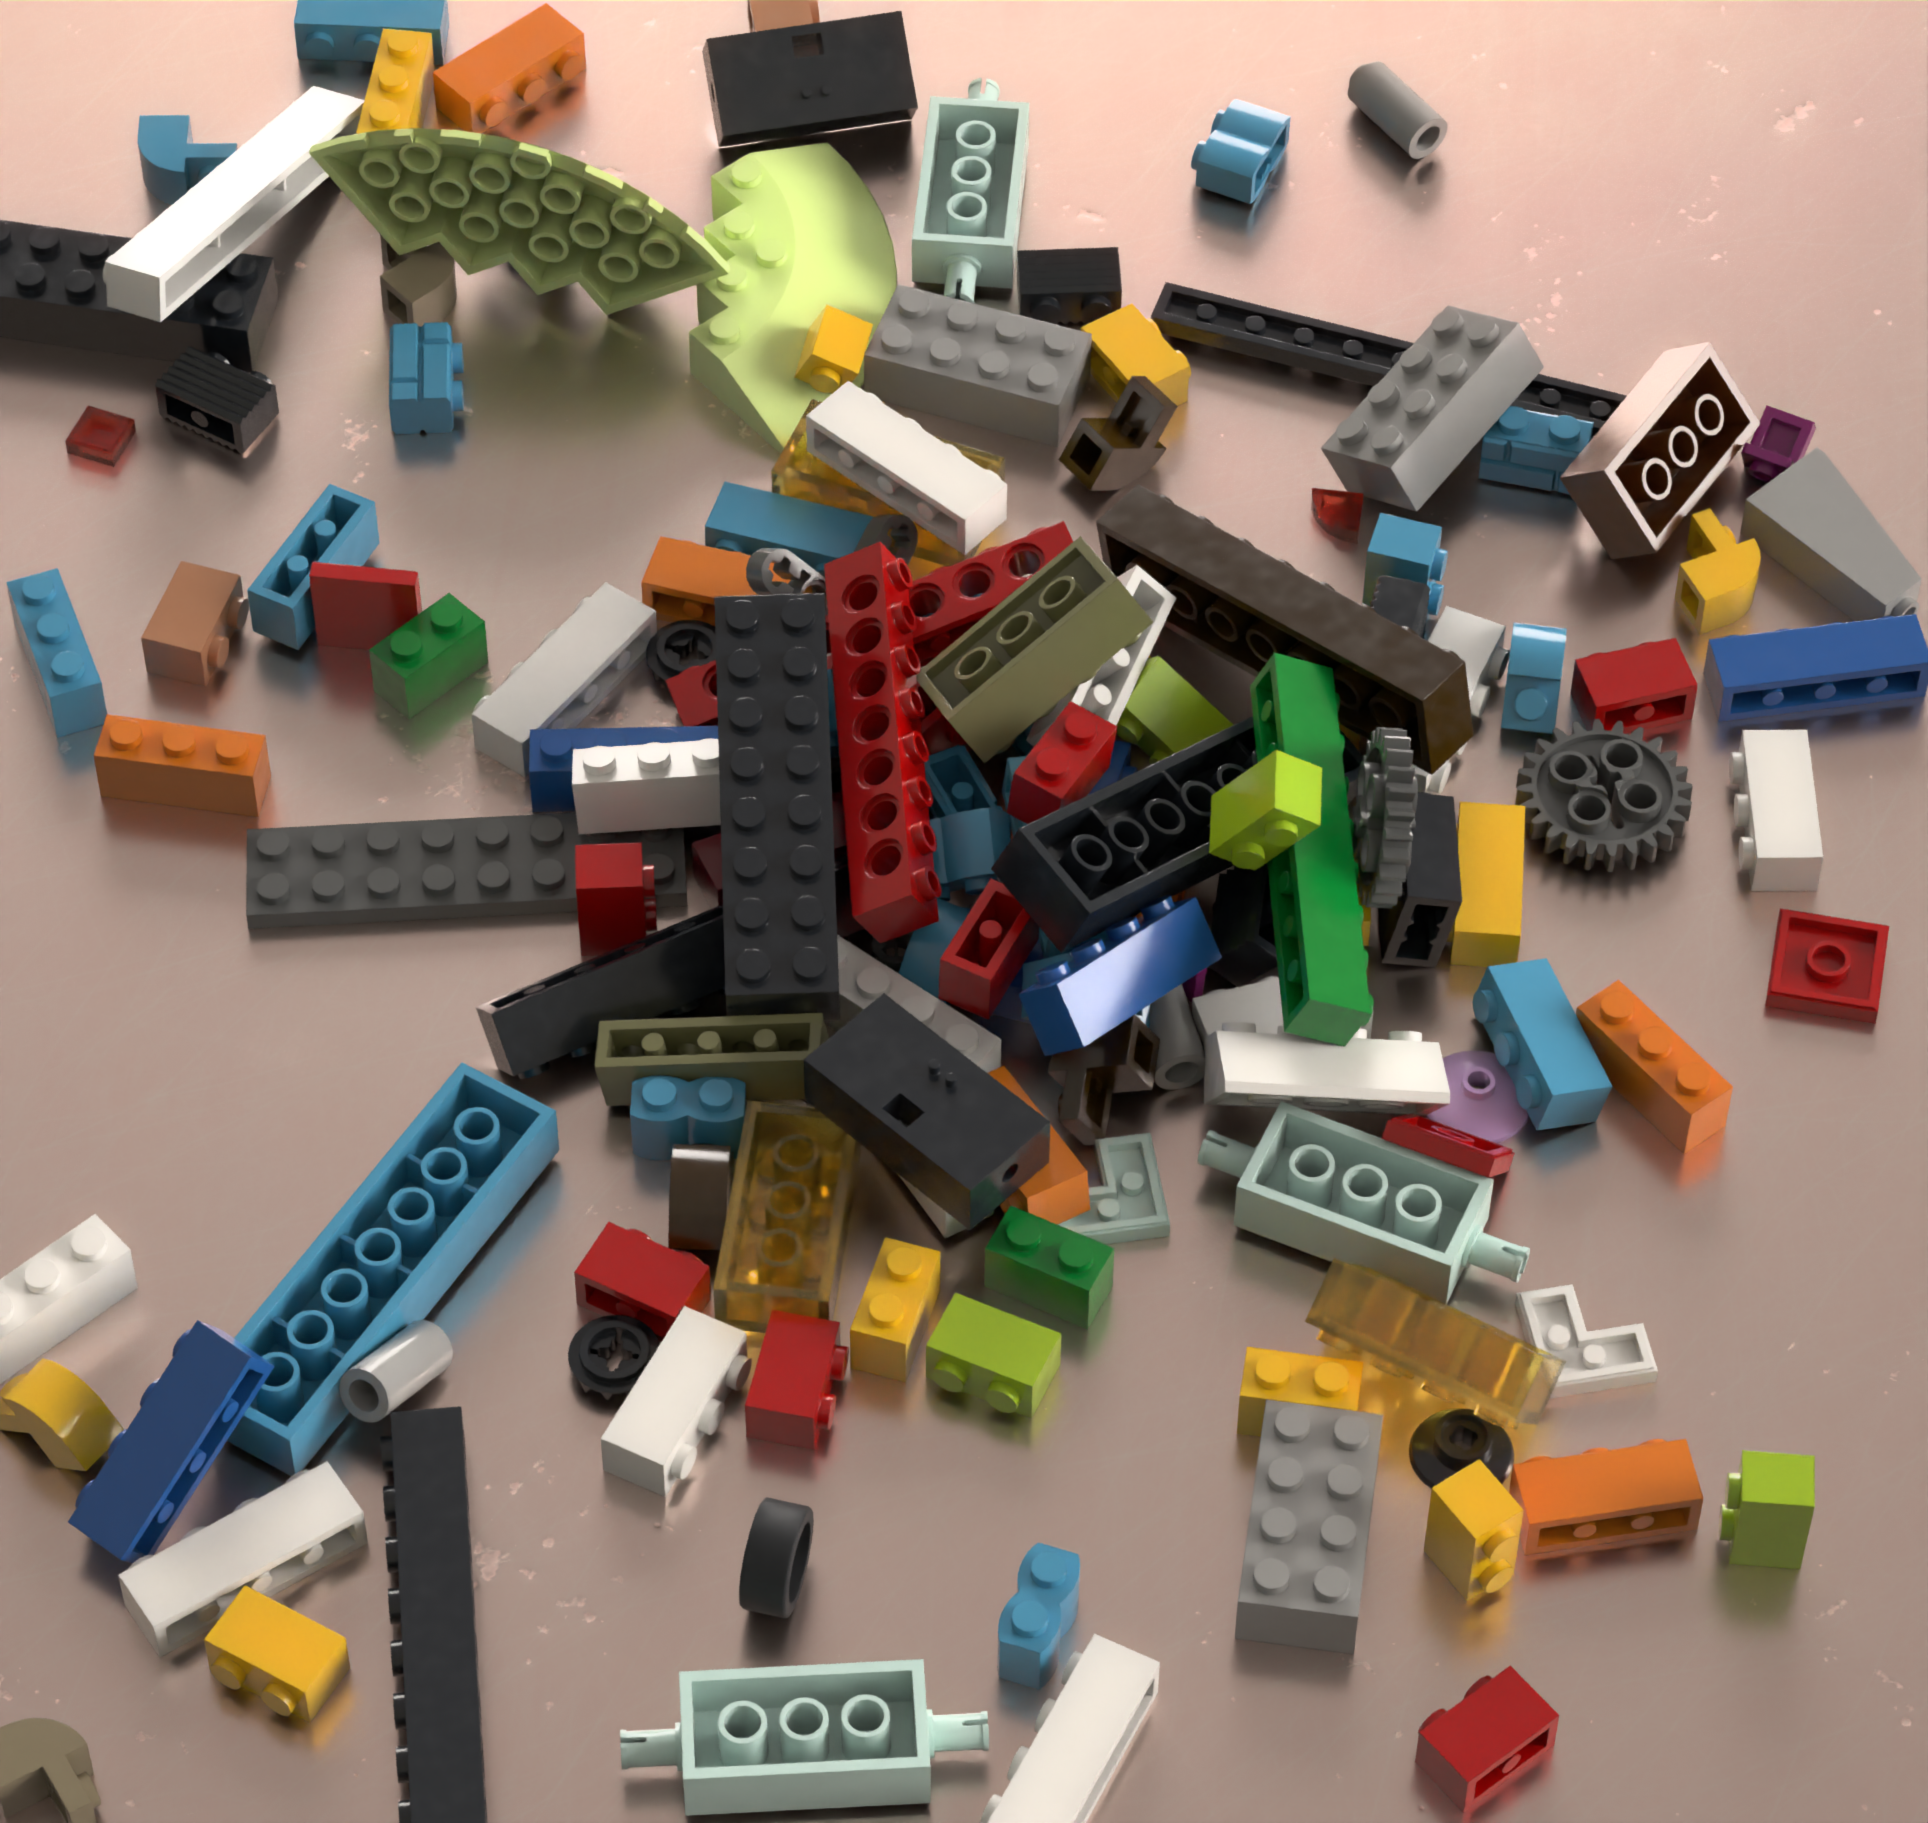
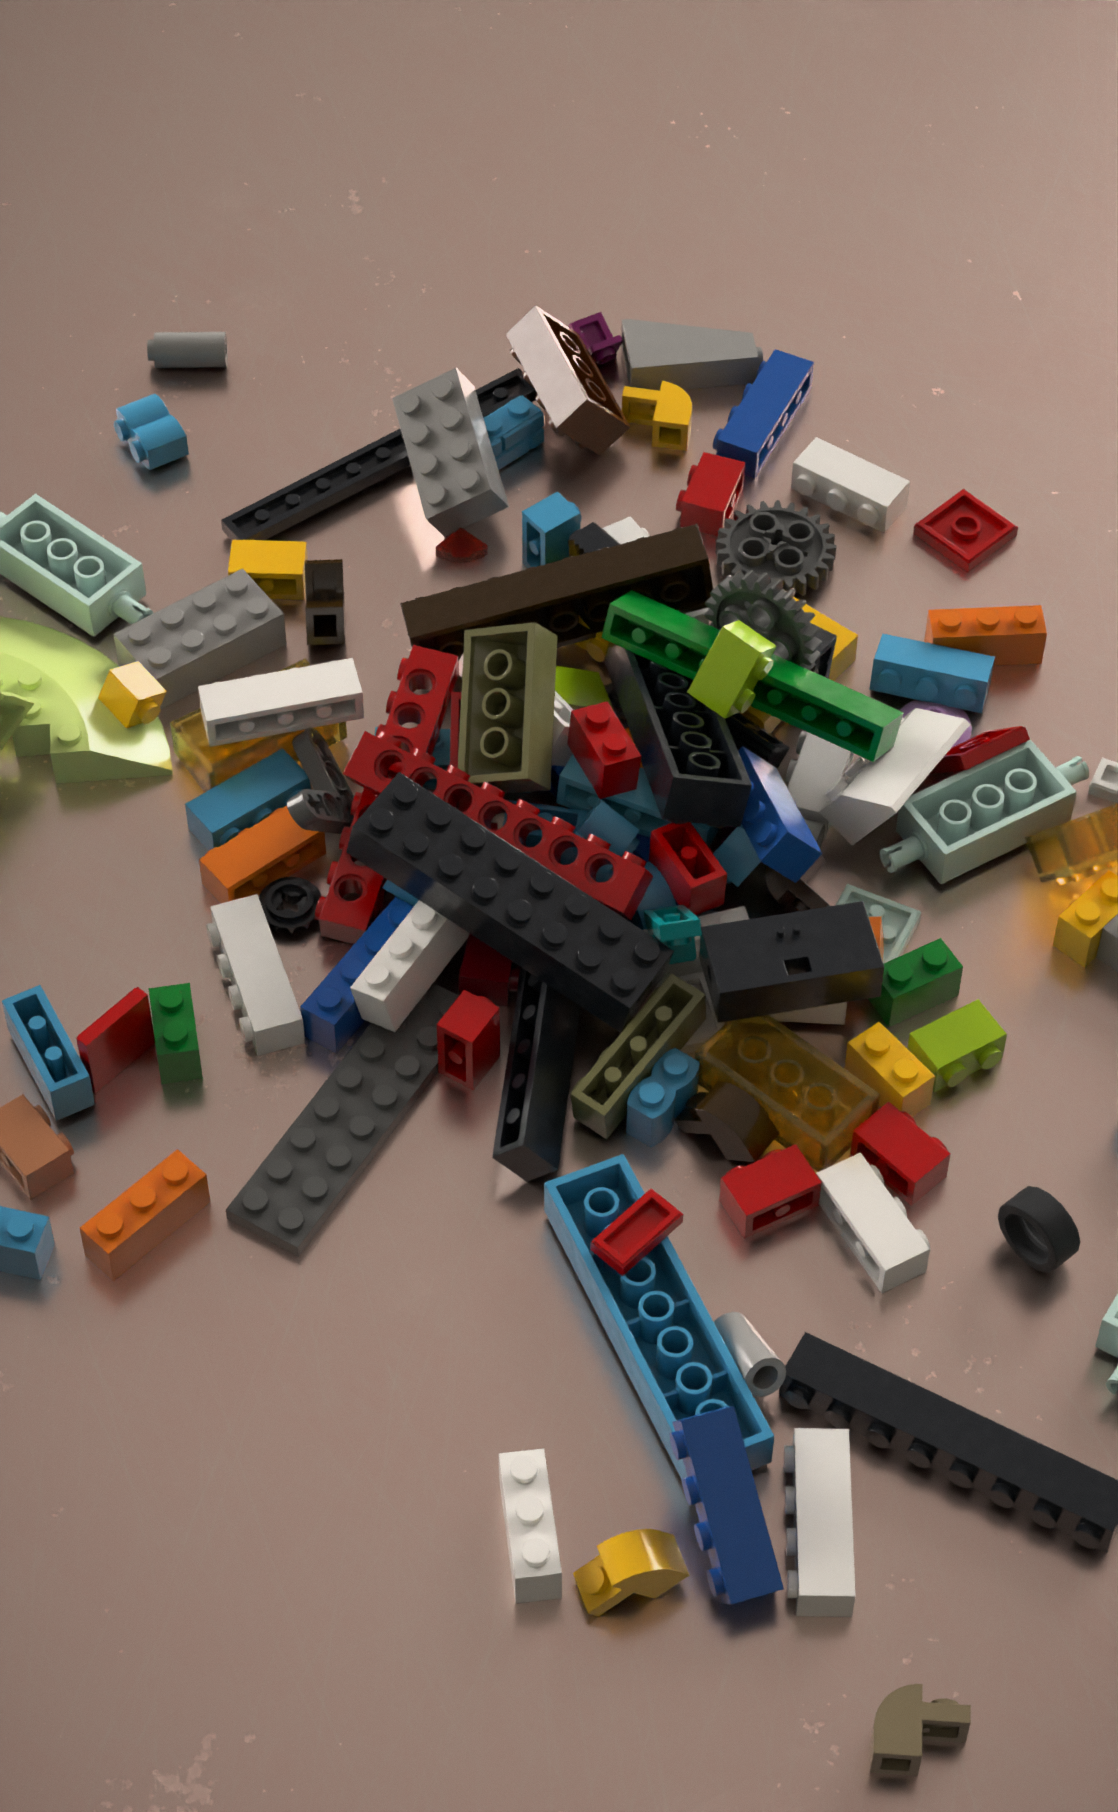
camera: 55 degrees left, 0 degrees up
yellow brick [204,1585,350,1723] -> none
black gear [568,1315,660,1400] -> none
black brick [1017,247,1122,324] -> none
dark azure brick [1501,622,1567,734] -> none
none -> red tile [591,1188,683,1276]
none -> teal slope [643,905,702,965]

